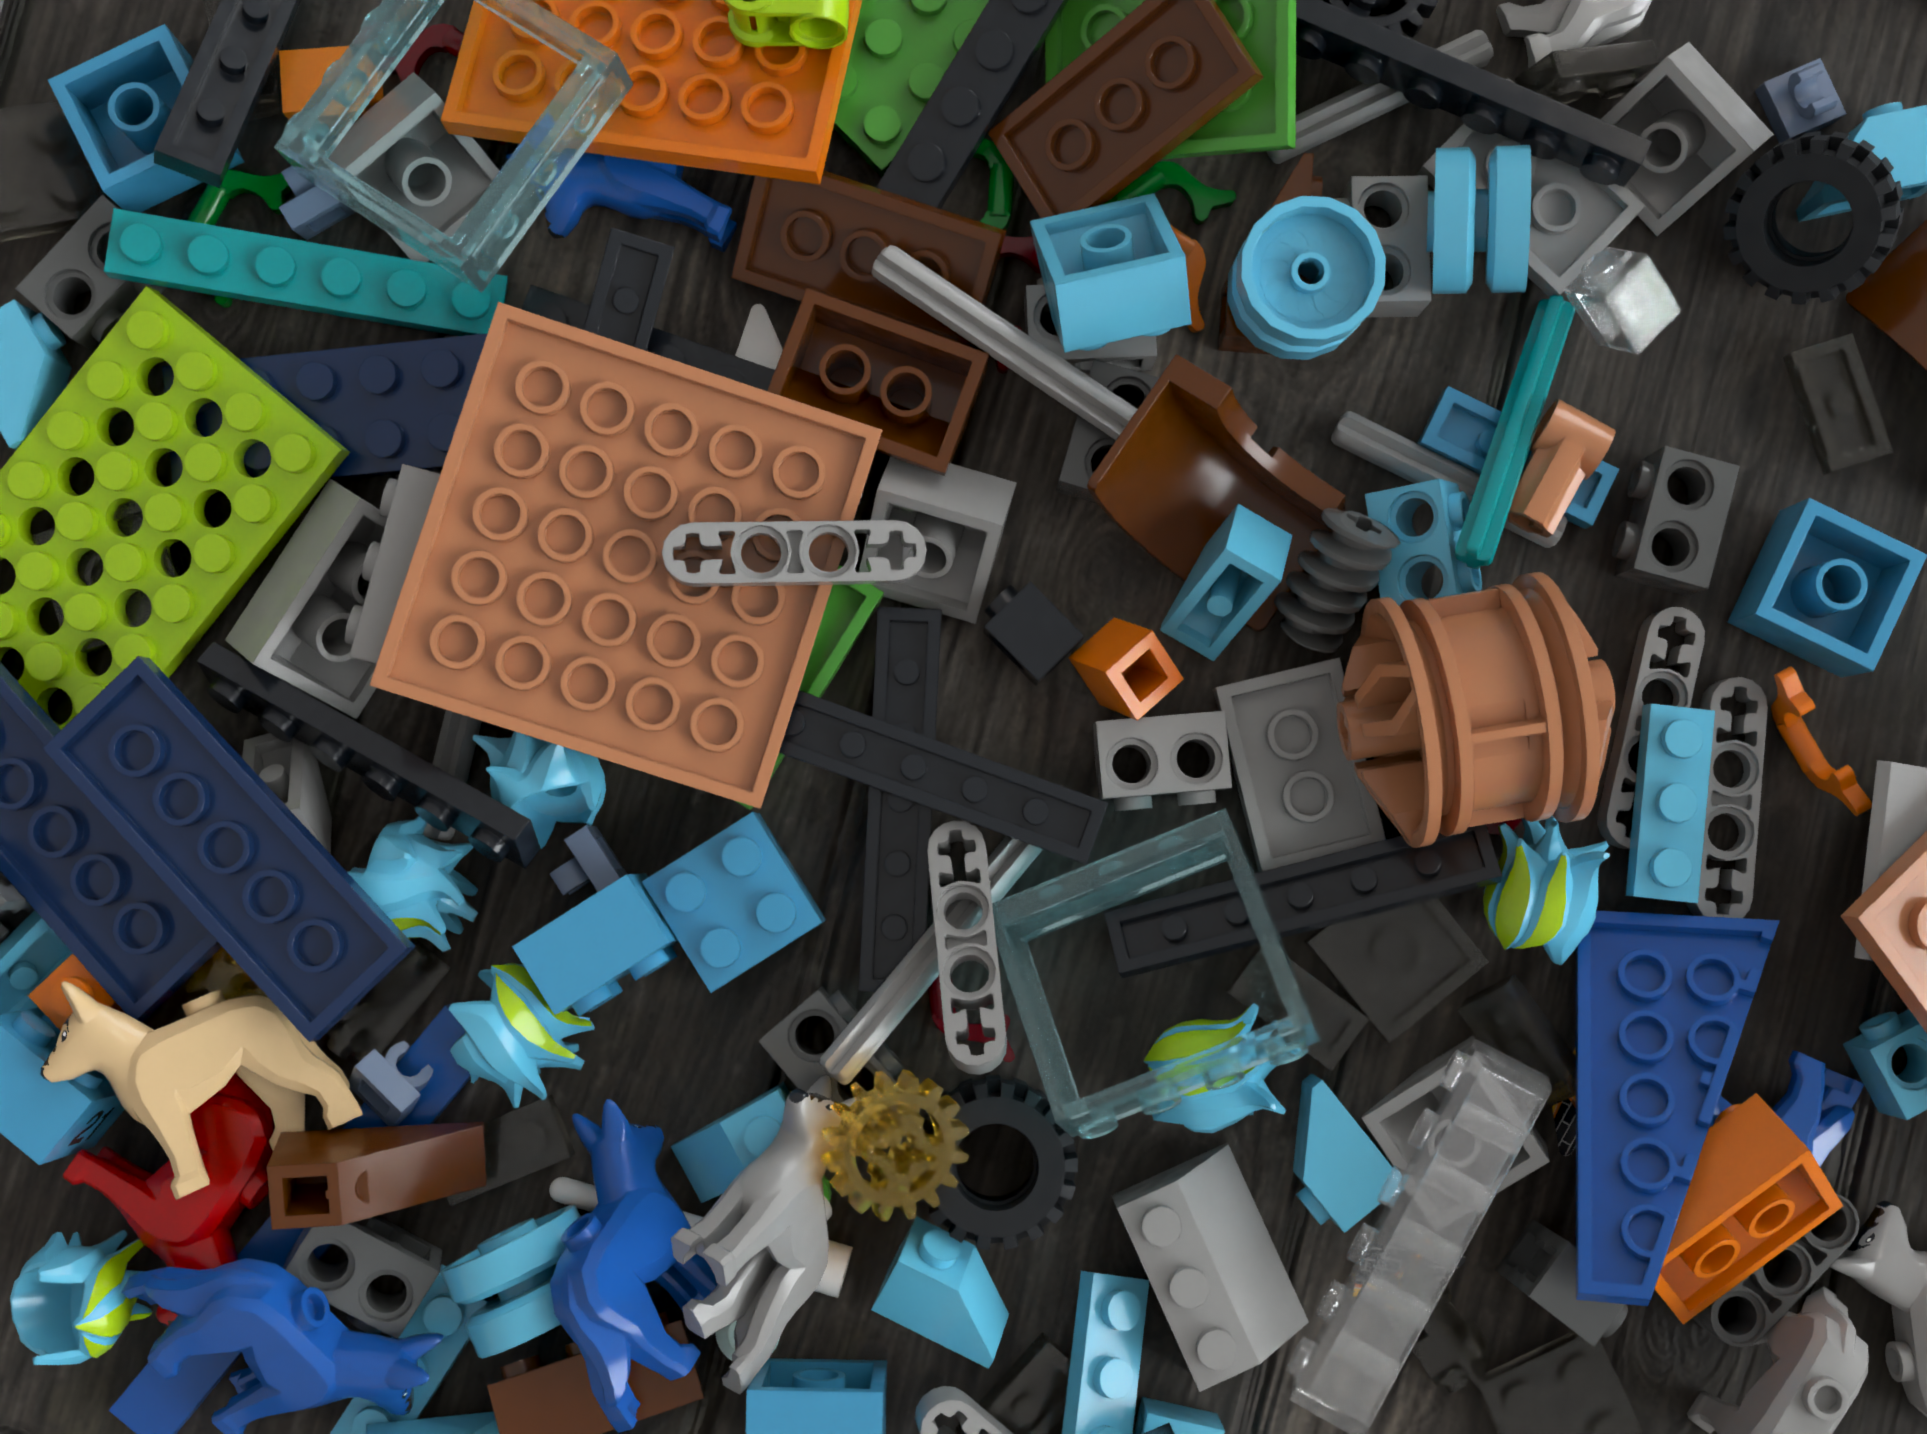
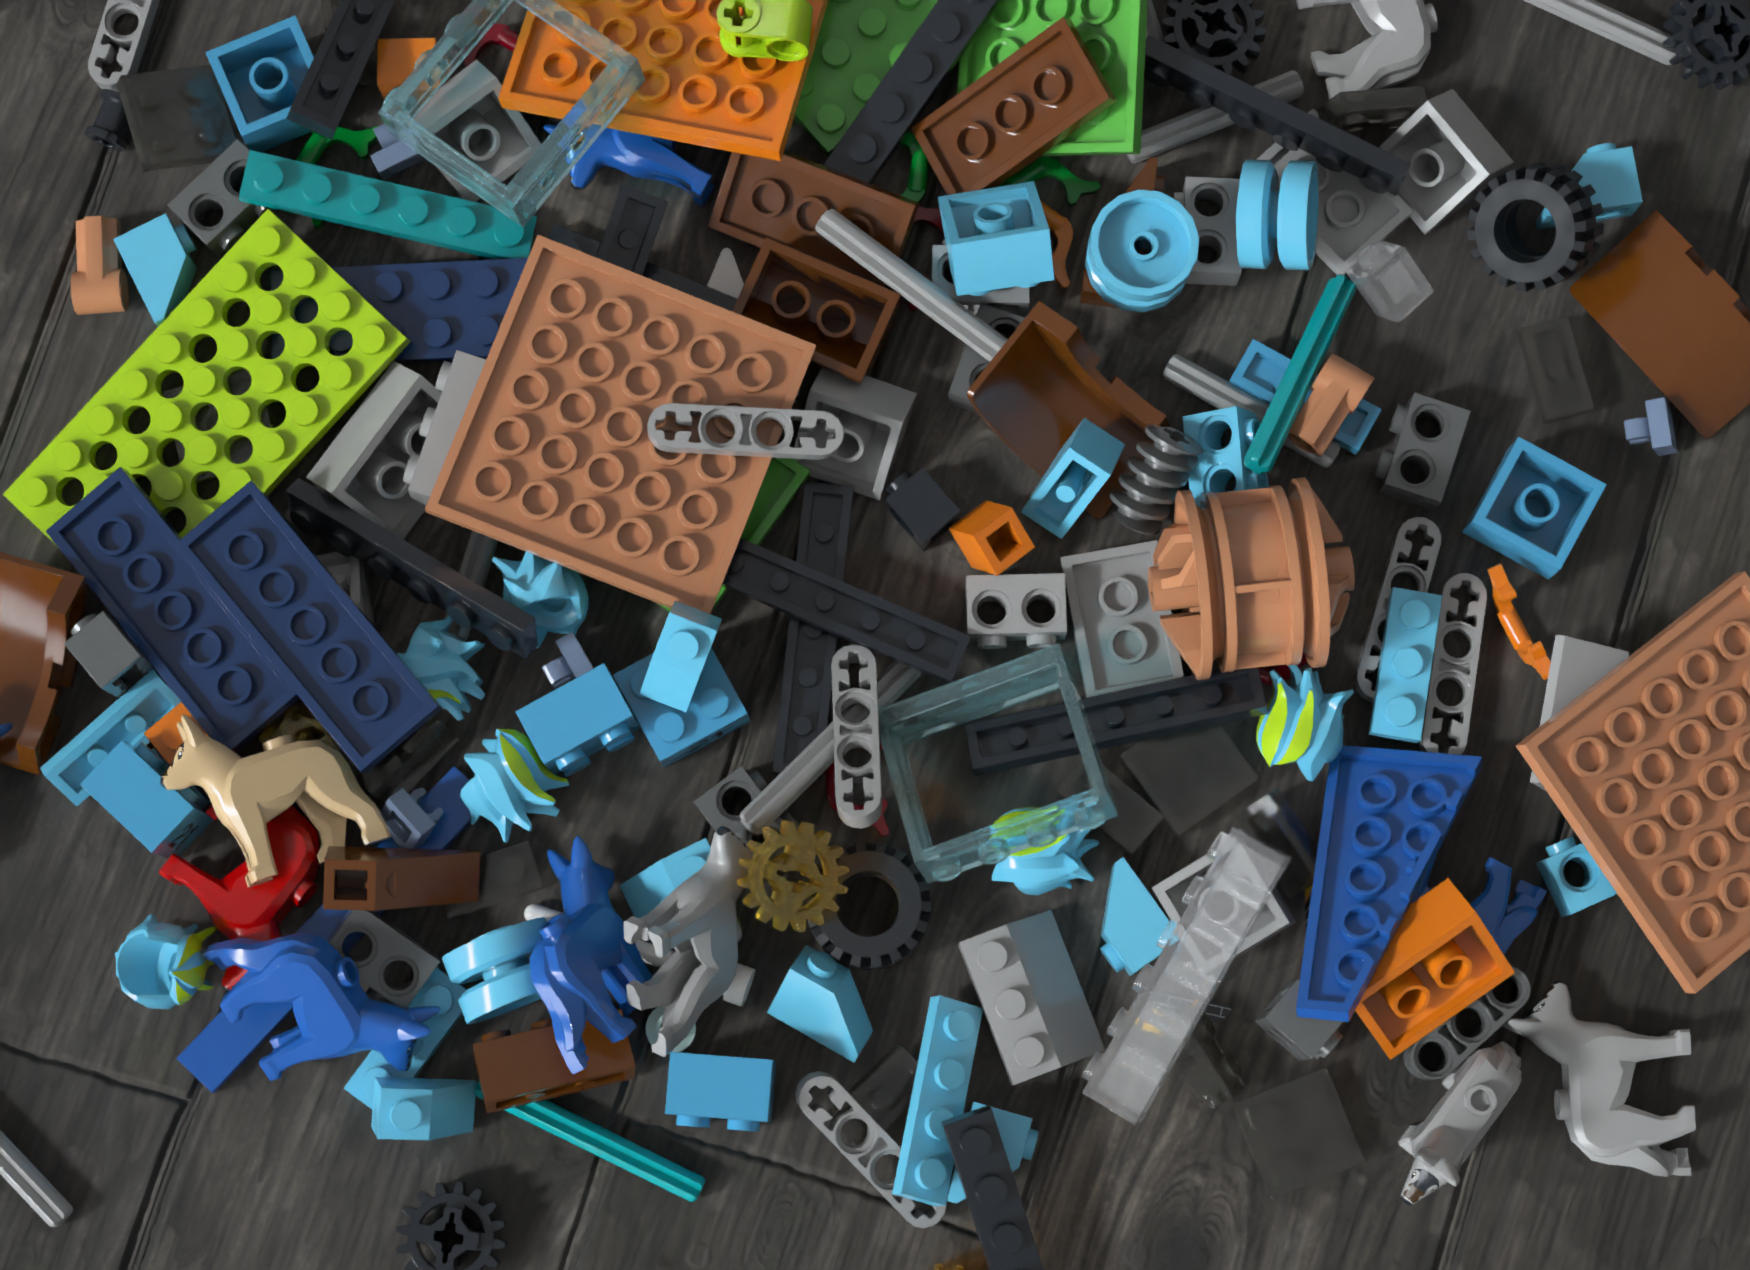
camera: 10 degrees right, 5 degrees down
sand blue tile [1755,58,1847,143] -> none
none -> medium azure slope [639,601,722,712]

